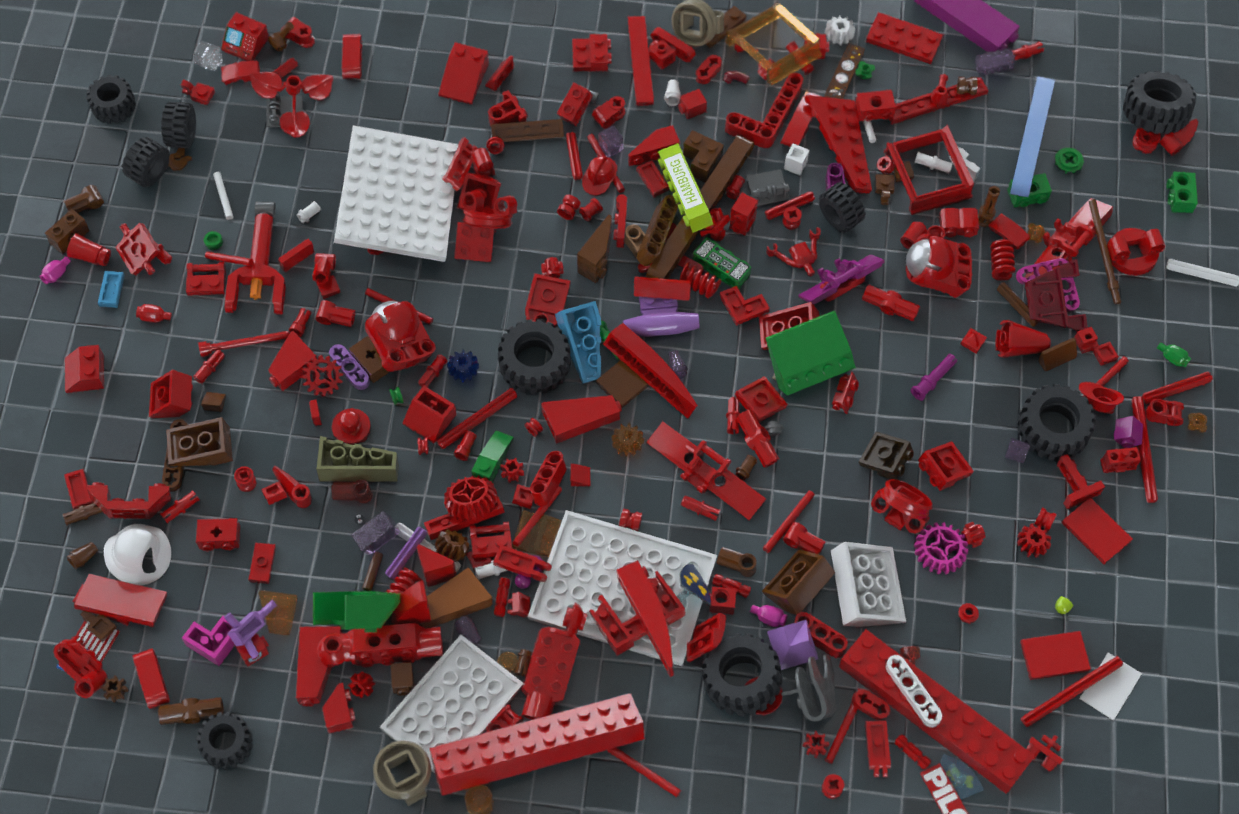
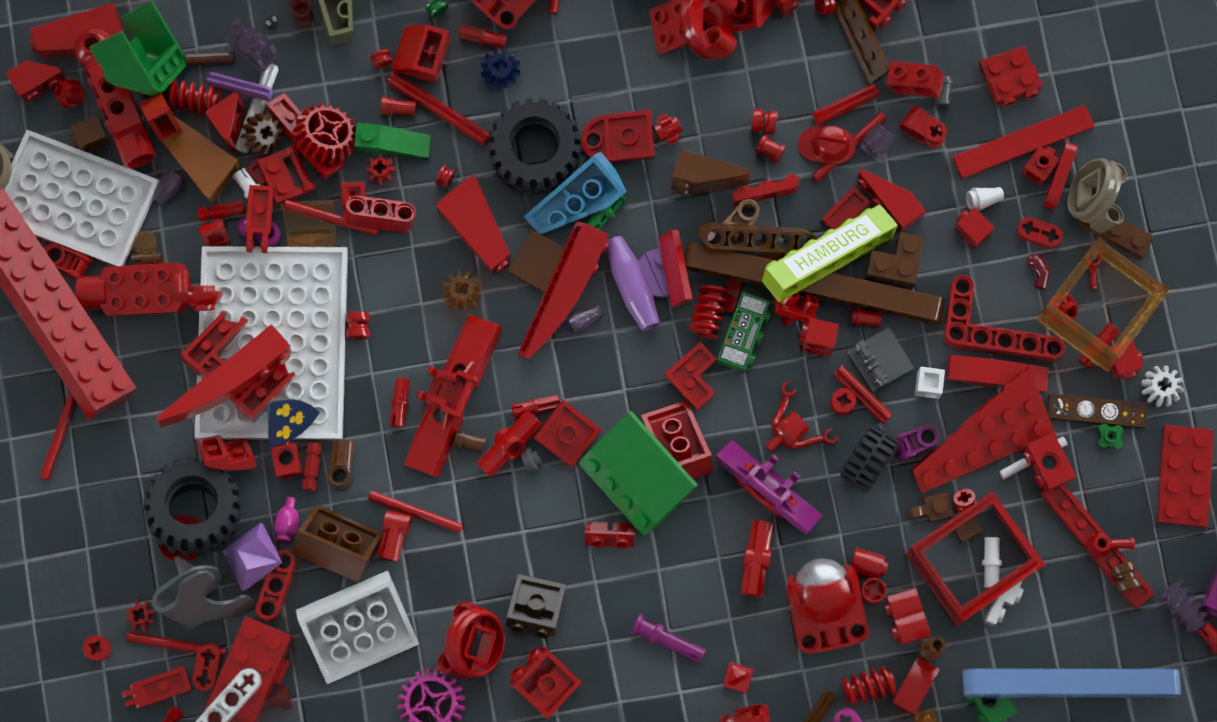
camera: 75 degrees right, 15 degrees up
red slope [571,464,590,486] -> none

